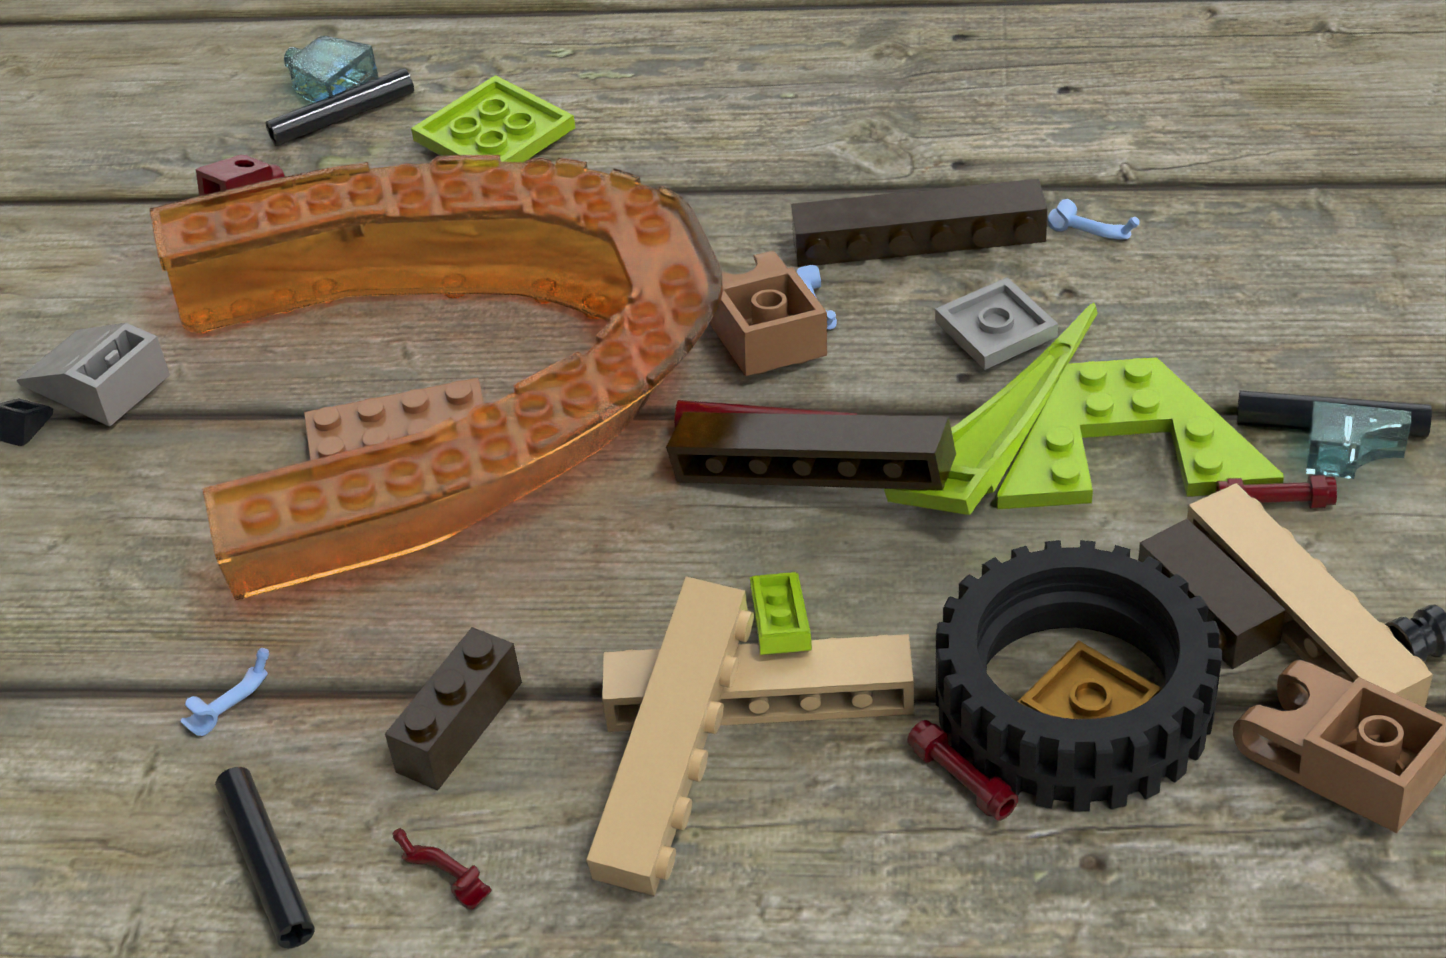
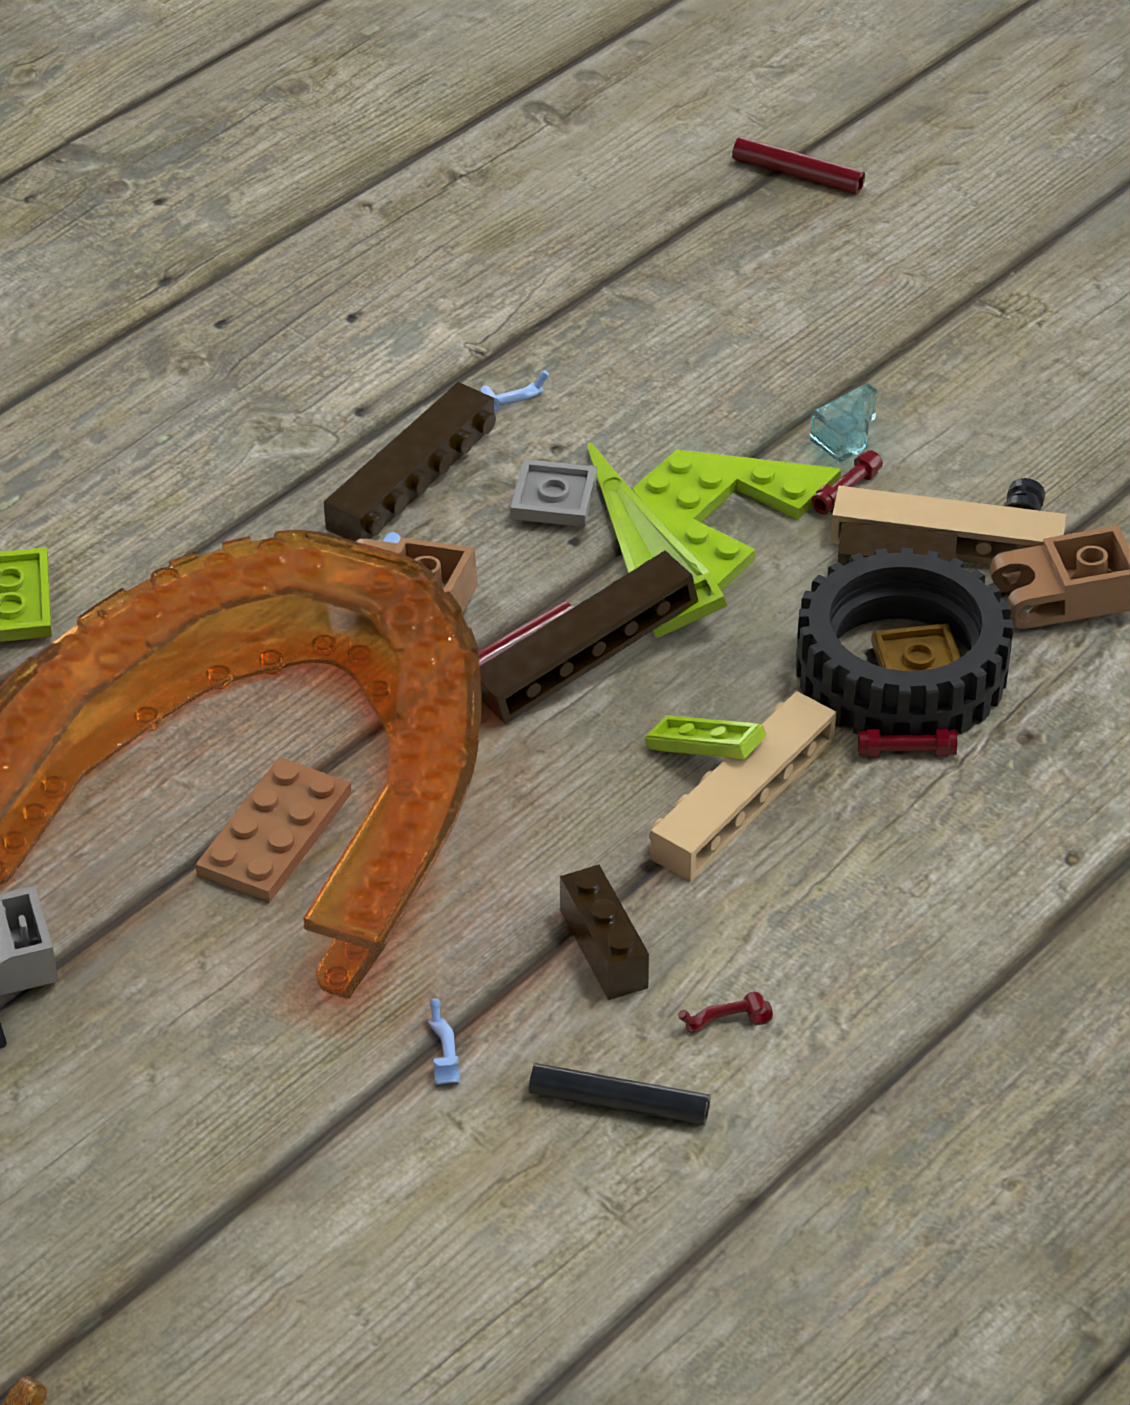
camera: 55 degrees left, 0 degrees up
tan brick [587,576,754,896] -> none
black piece [1237,390,1432,437] -> none

